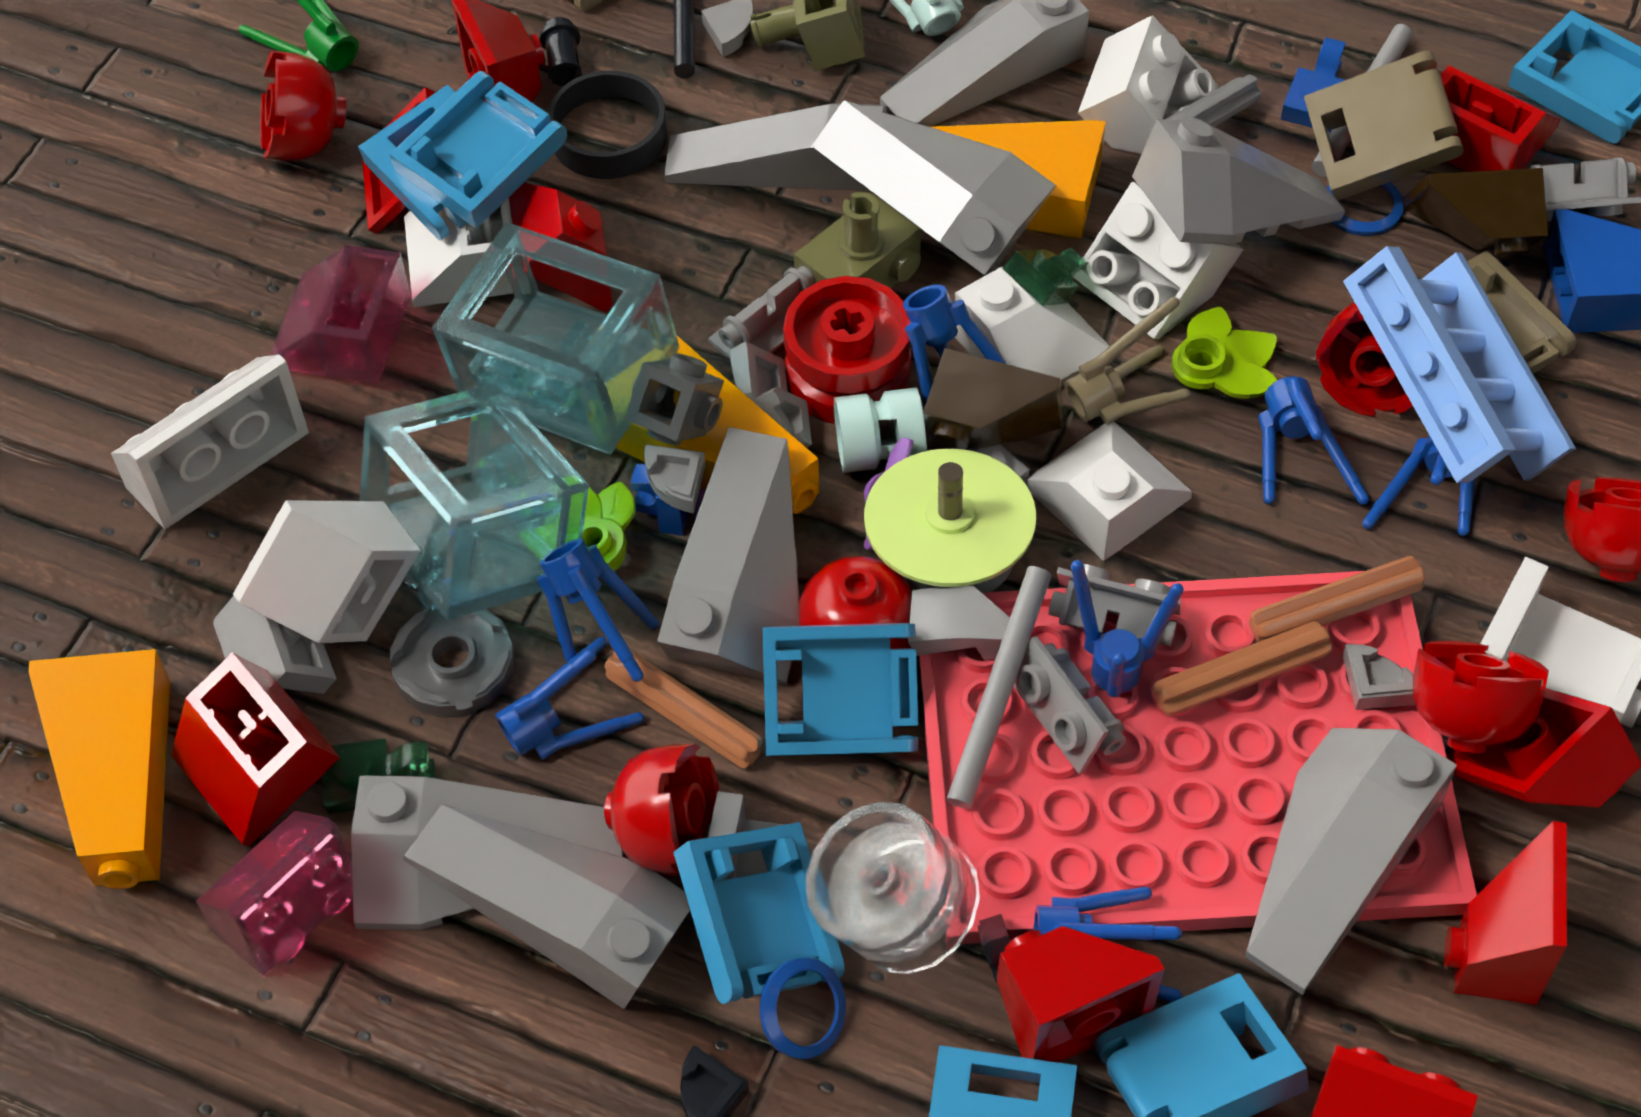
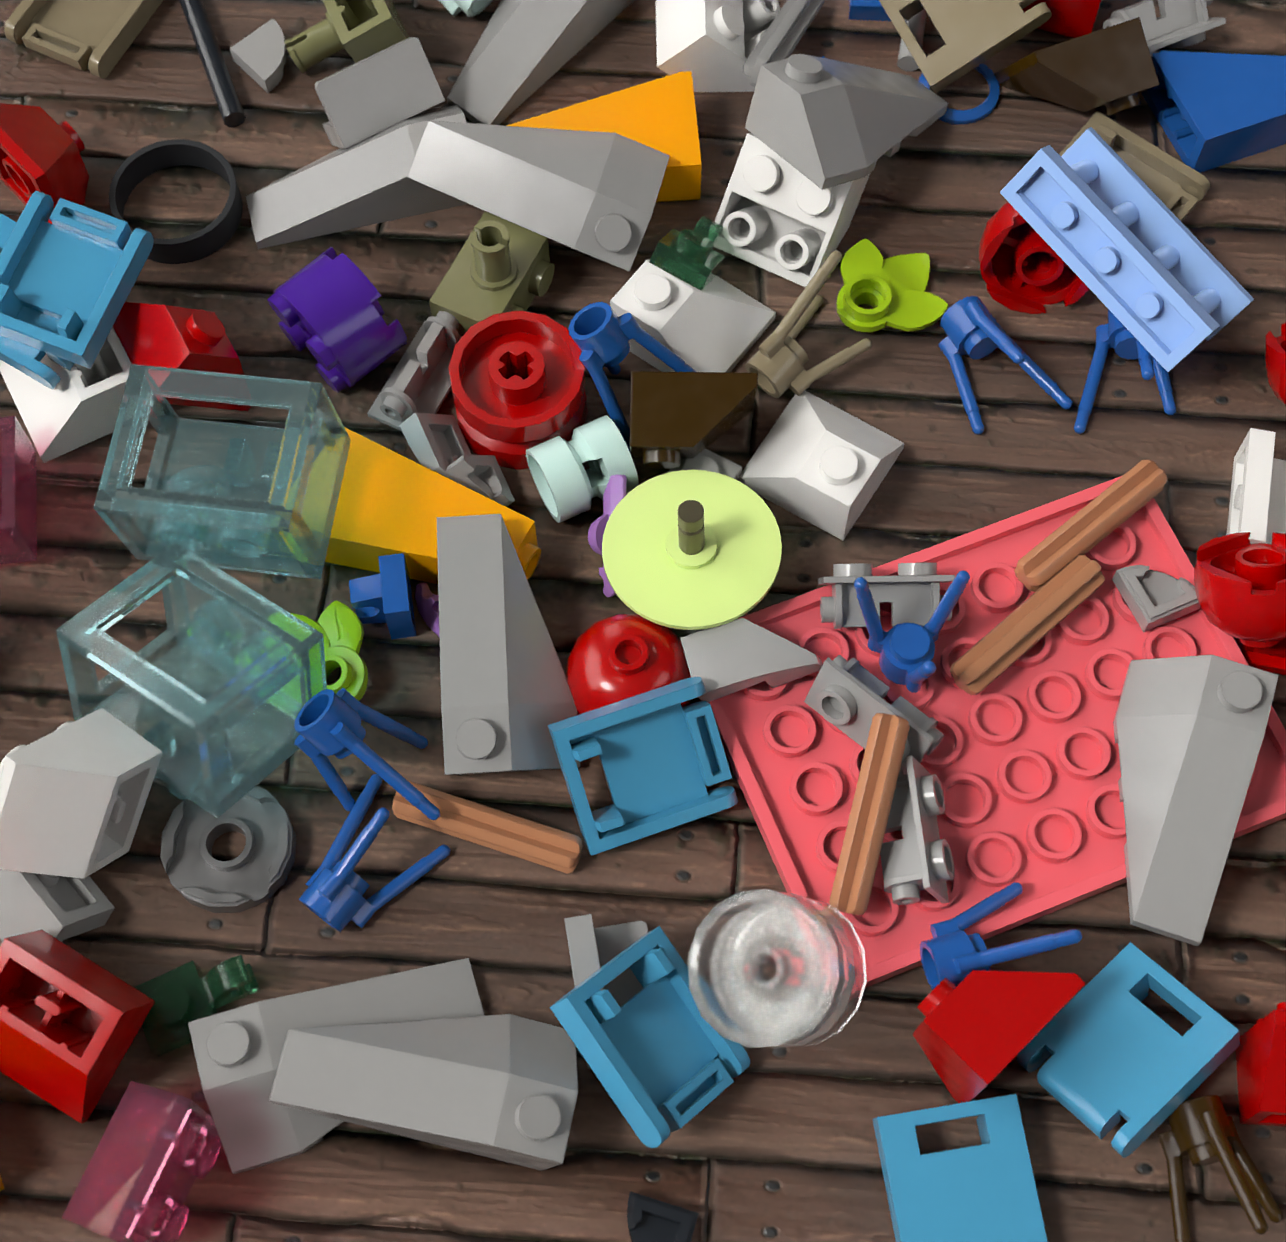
camera: 20 degrees left, 10 degrees up
black pin [539,17,582,86] -> none
red cylinder [604,744,720,876] -> none
dark grey brick [624,353,724,445] -> none
light grey tile [644,445,706,513] -> none
blue piece [760,958,846,1059] -> none
light grey bar [946,566,1052,809] -> none
tile [977,914,1011,983] -> none
none -> dark purple brick [267,247,407,393]
none -> light grey panel [314,37,445,149]
none -> nougat axle [829,713,910,915]
none -> light grey hinge [880,755,955,905]

